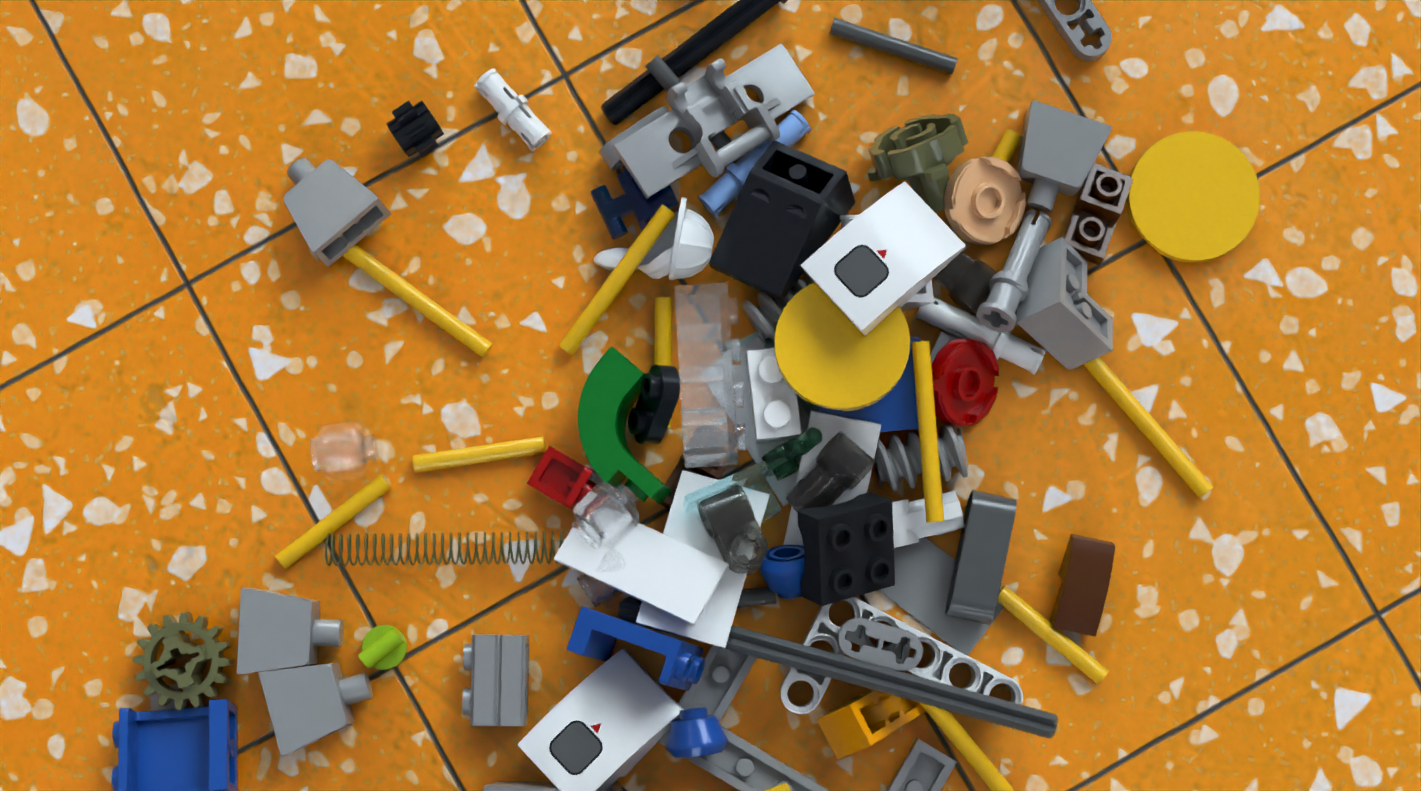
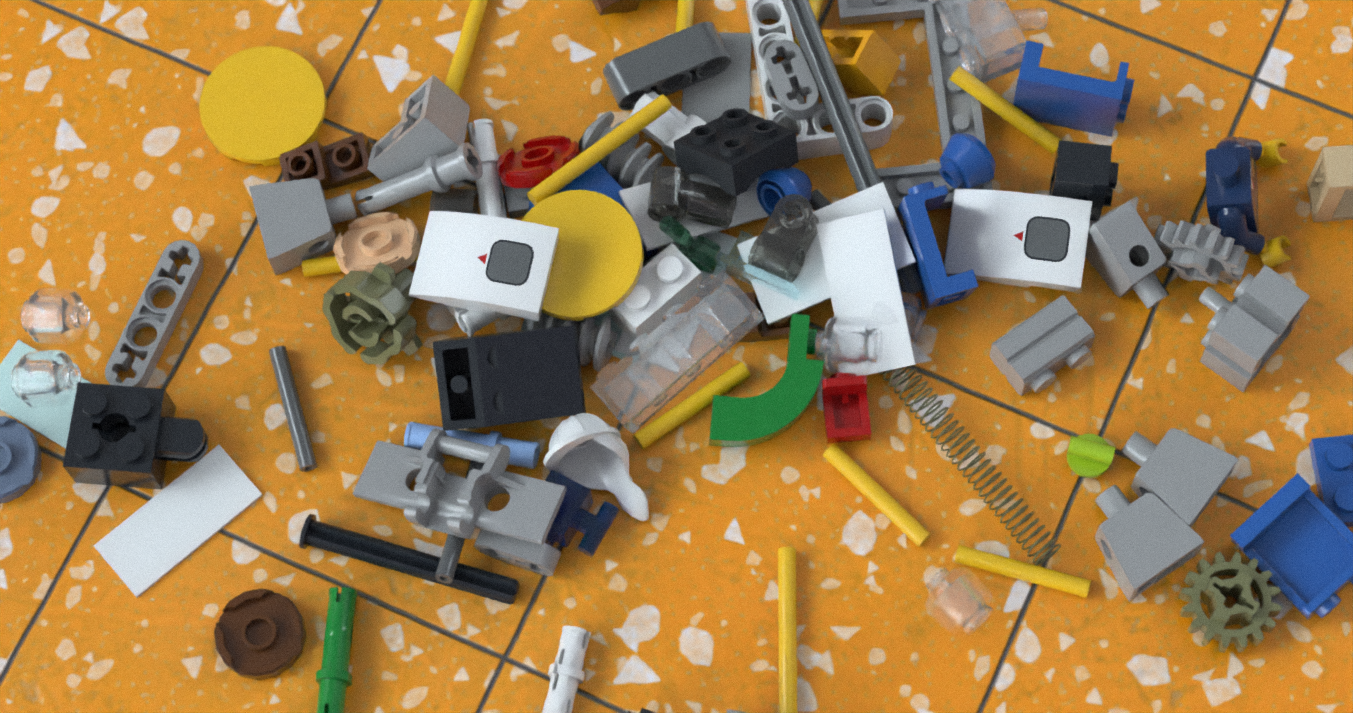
camera: 125 degrees left, 15 degrees down
yellow bar [559,204,676,355] -> none
black plate [628,365,680,444] -> none

